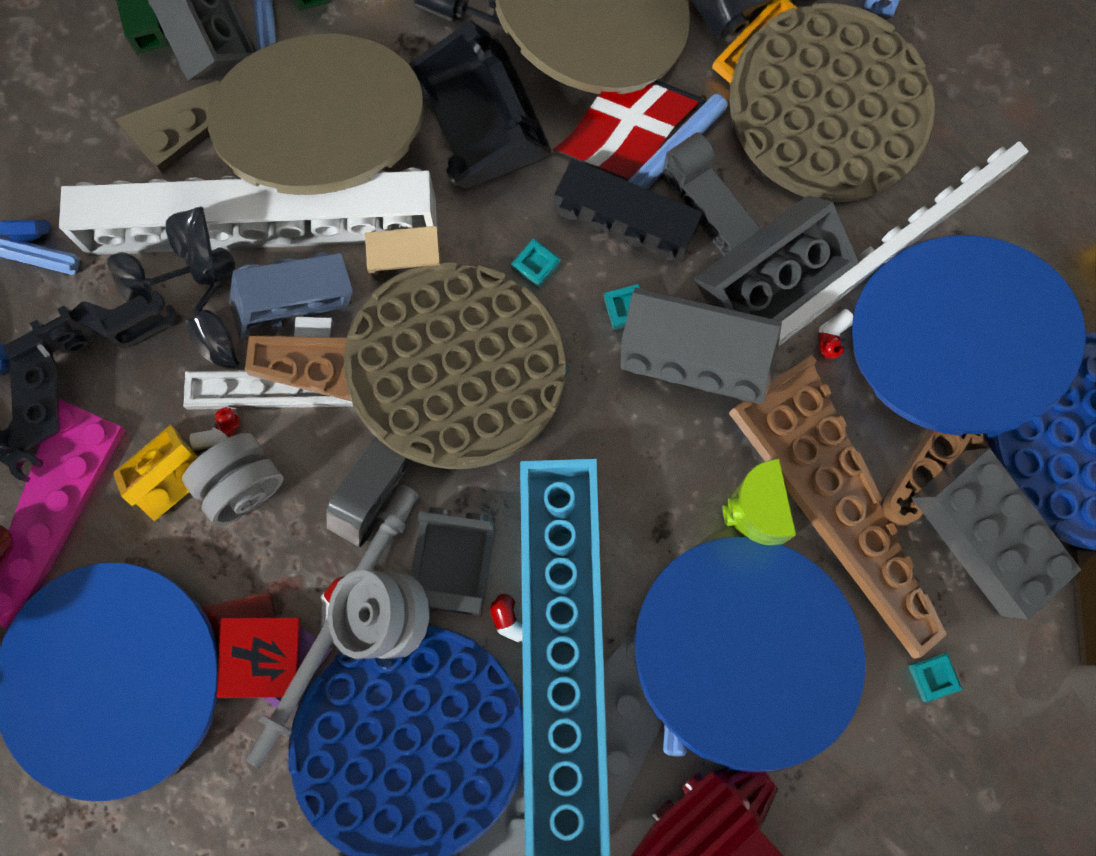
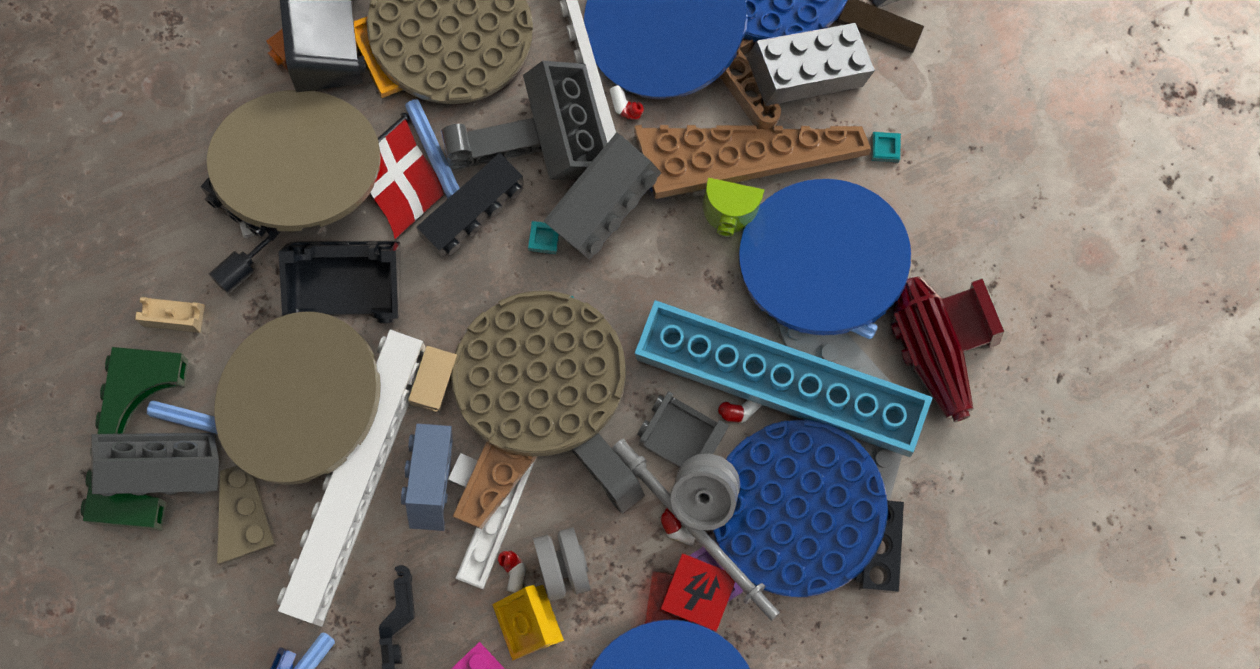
camera: 75 degrees left, 0 degrees up
black plant [107,206,241,367] -> none
teal tile [511,238,561,289] -> none

